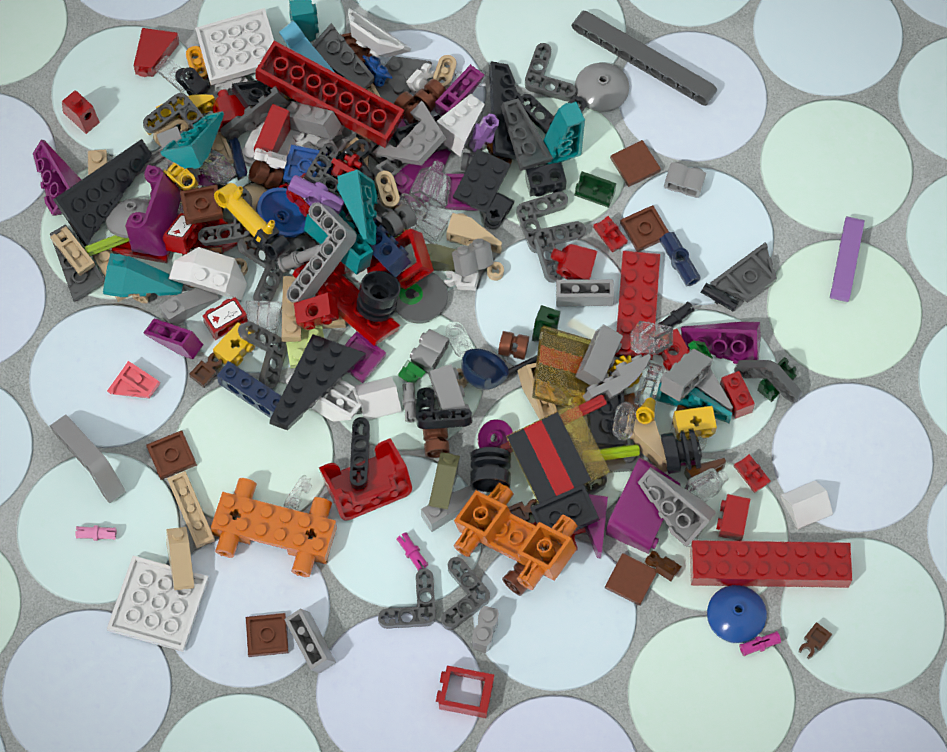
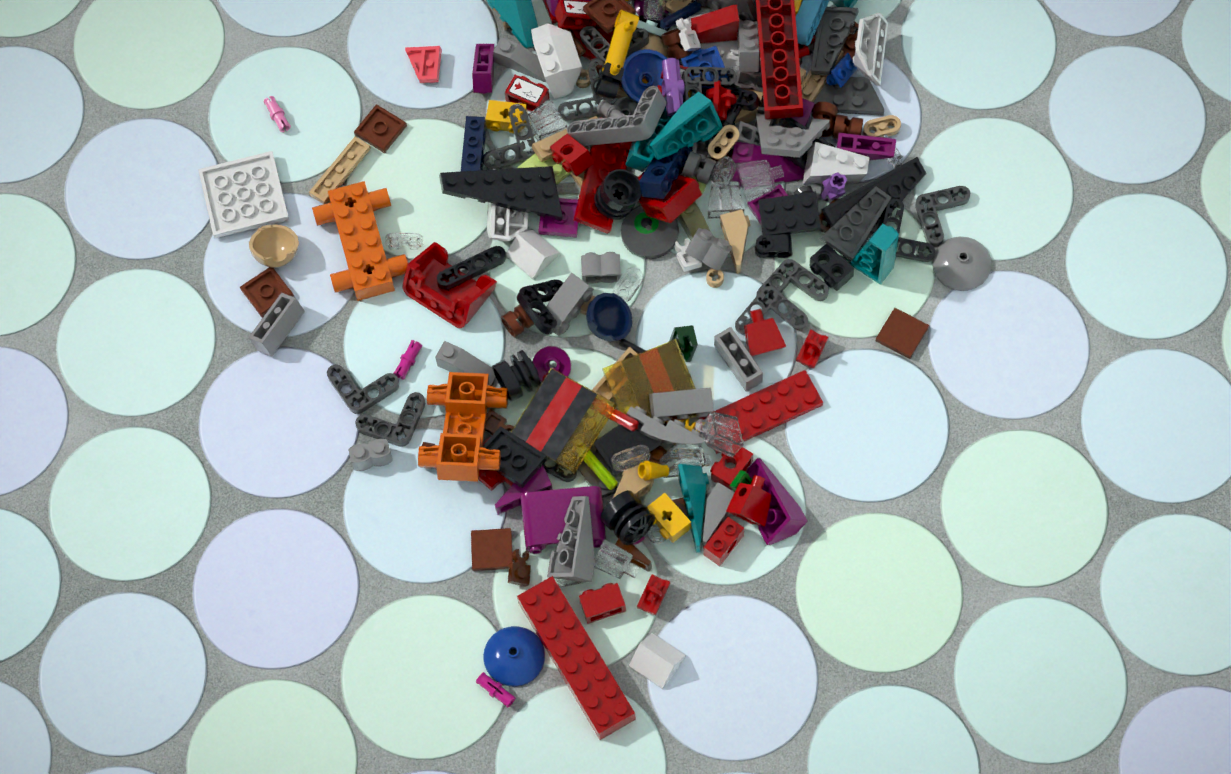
camera: 65 degrees right, 0 degrees up
light grey beam [49,414,126,503] -> none
tan slope [166,527,194,590] -> none
reddish brown plate [189,353,223,388] -> none
green bracket [398,360,425,384] -> none
light grey pin [402,382,416,423] -> none
white plate [406,63,435,95] -> none
olive slope [429,452,460,510] -> none
red window [436,665,494,718] -> none
copper wheel [498,331,529,360] -> none
dark grey beam [571,10,717,106] -> none
dark green hinge [574,171,617,208] -> none
copper tile [620,205,669,252] -> none
black pin [658,301,695,333] -> none
dark blue piece [659,232,701,286] -> none
light grey brick [660,349,713,402] -> none
light grey brick [664,162,706,198] -> none
black pin [700,282,739,312] -> none
dark grey wing [710,242,777,303] -> none
dark grey beam [734,360,802,403] -> none
dark green hinge [757,357,797,402] -> none
reddish brown plate [798,622,832,660] -> none
medium lavender beam [830,216,865,302] -> none
none -> tan cylinder [248,224,299,268]
none -> red torso [726,475,771,527]

